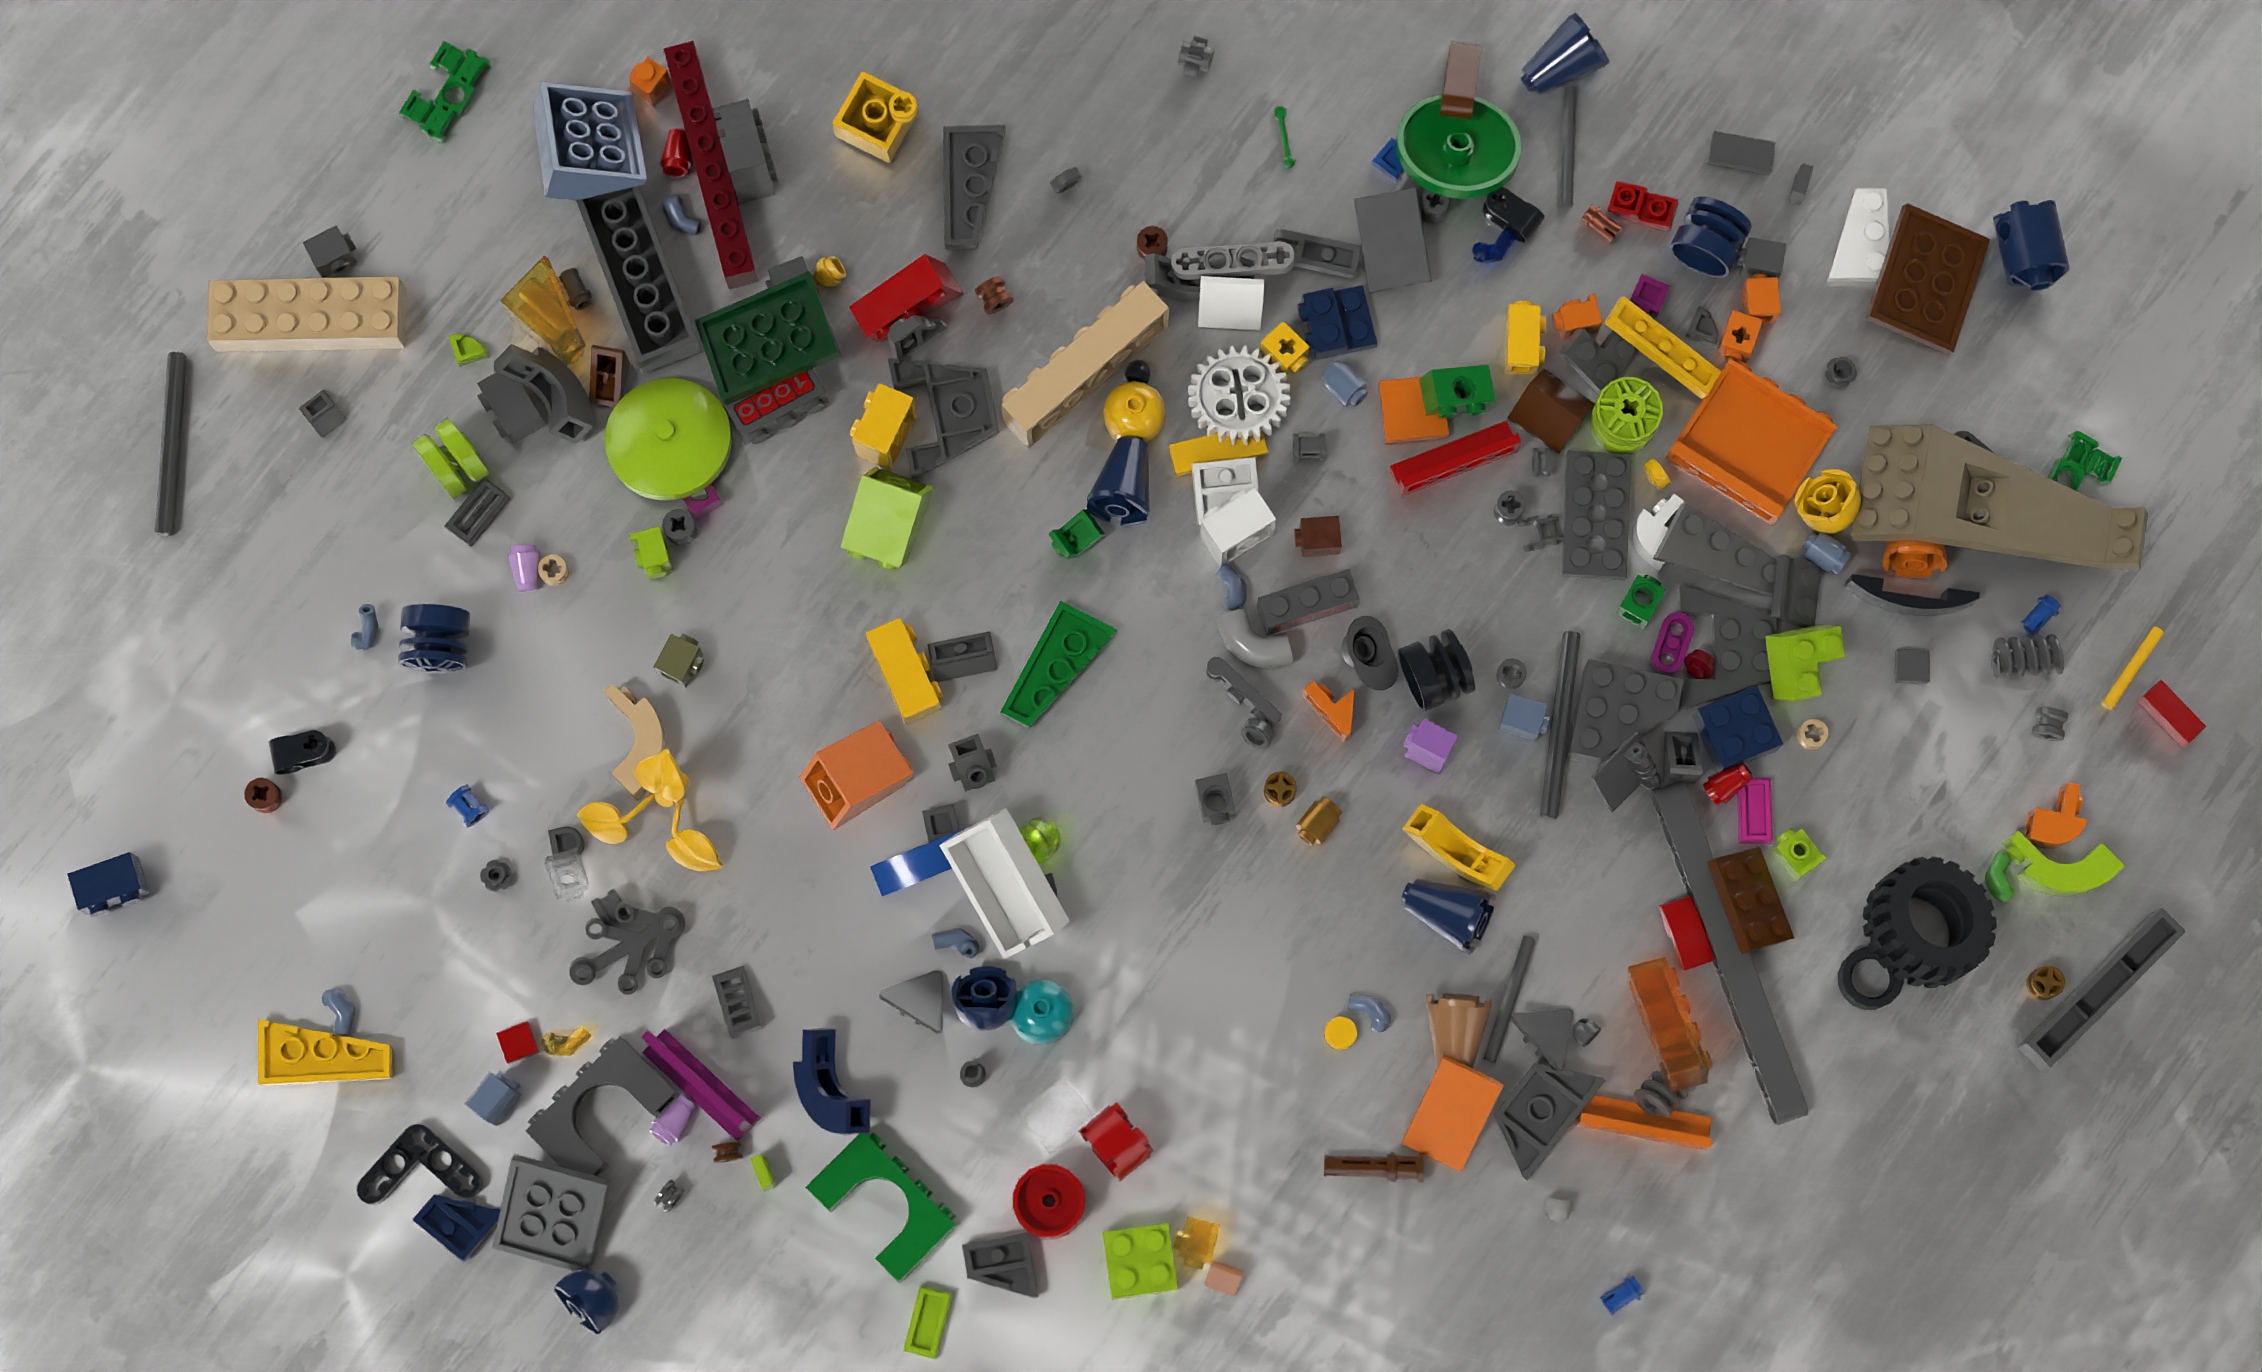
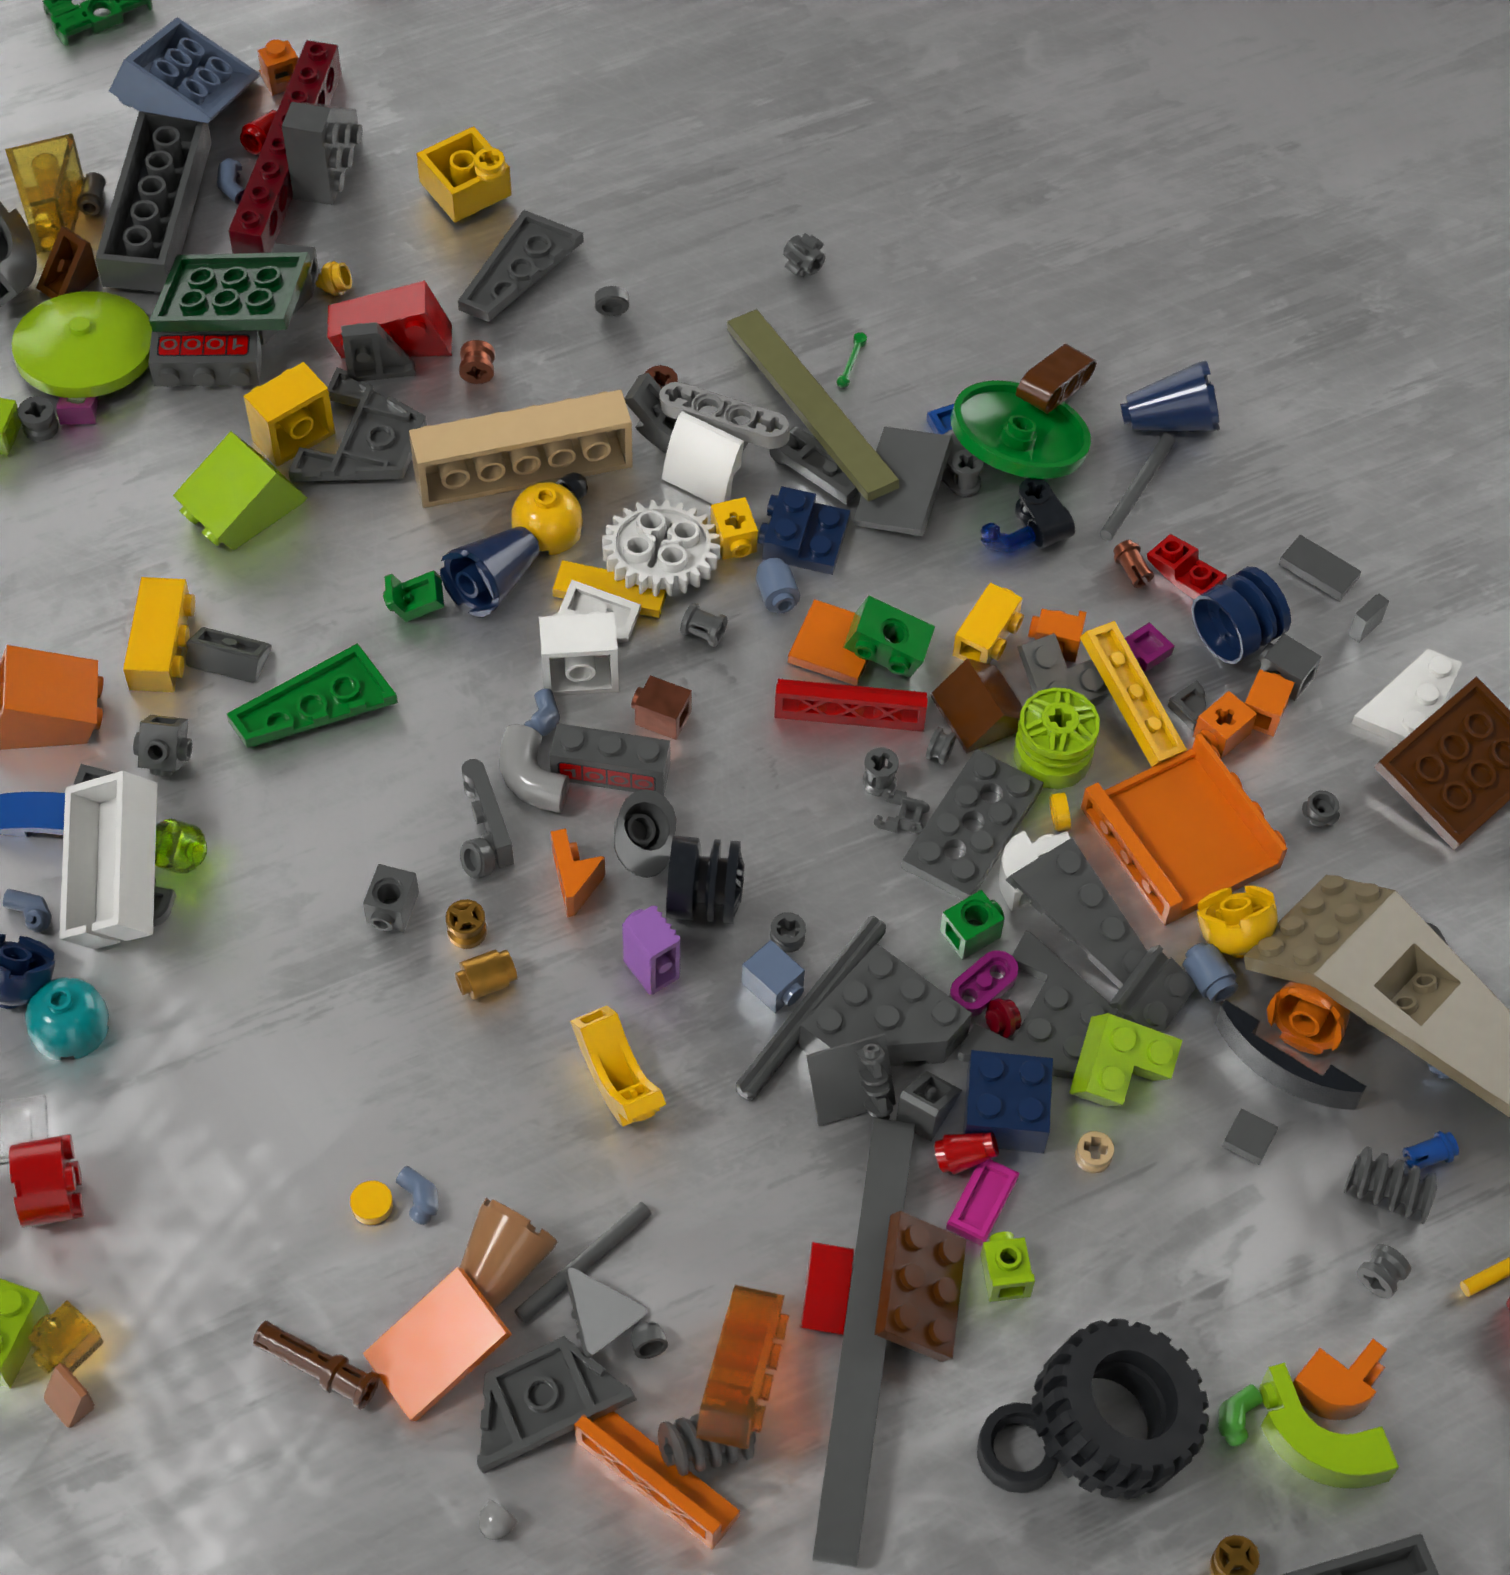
camera: 25 degrees right, 20 degrees down
dark blue cone [1401,879,1496,955] -> none
none -> olive tile [727,309,899,502]

